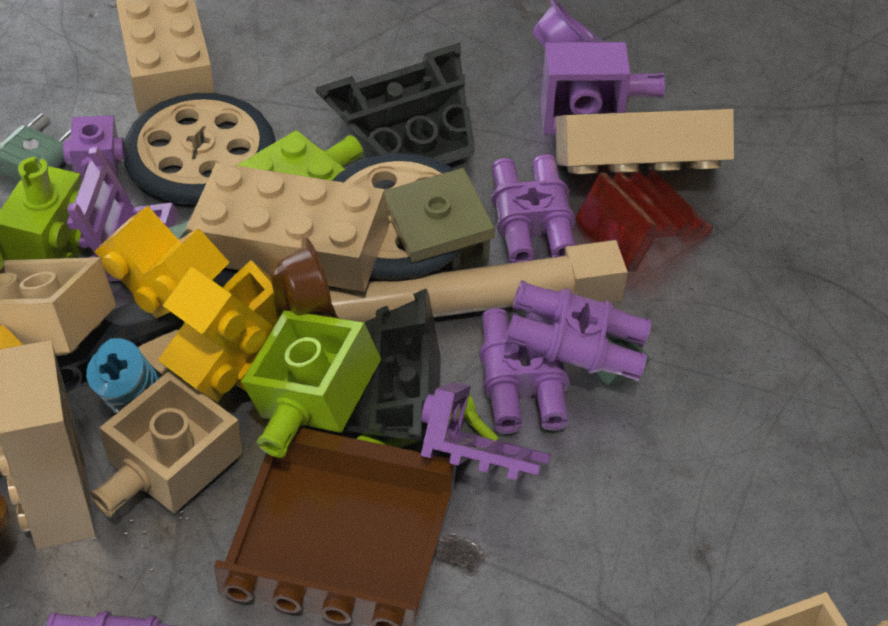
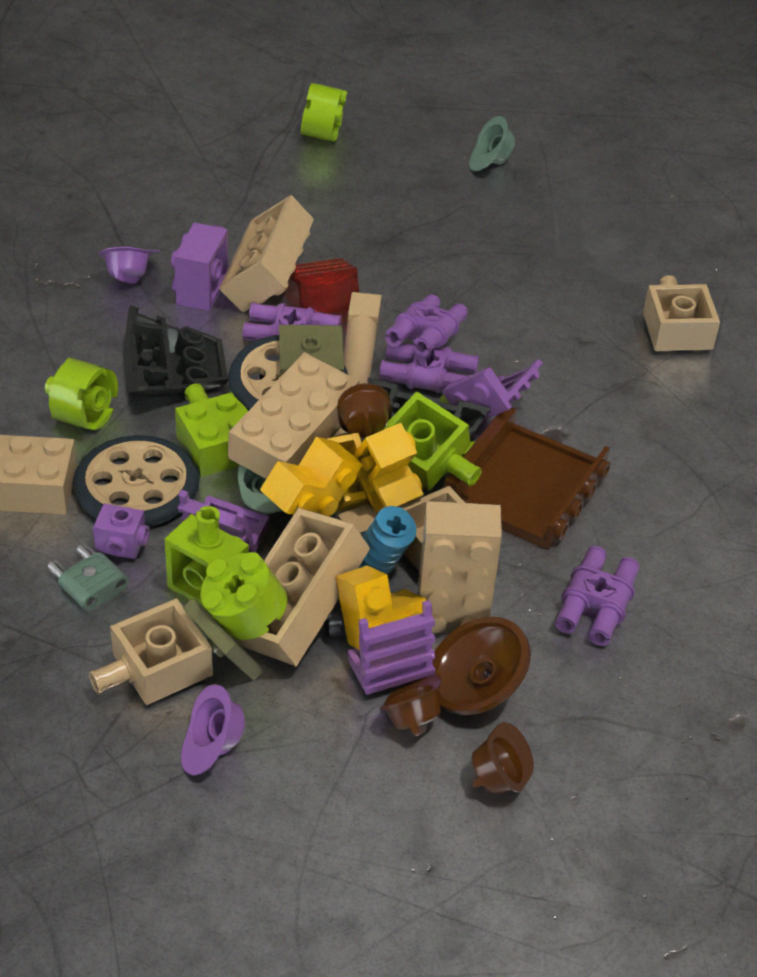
camera: 75 degrees left, 5 degrees down
none -> lime brick [45,358,118,430]

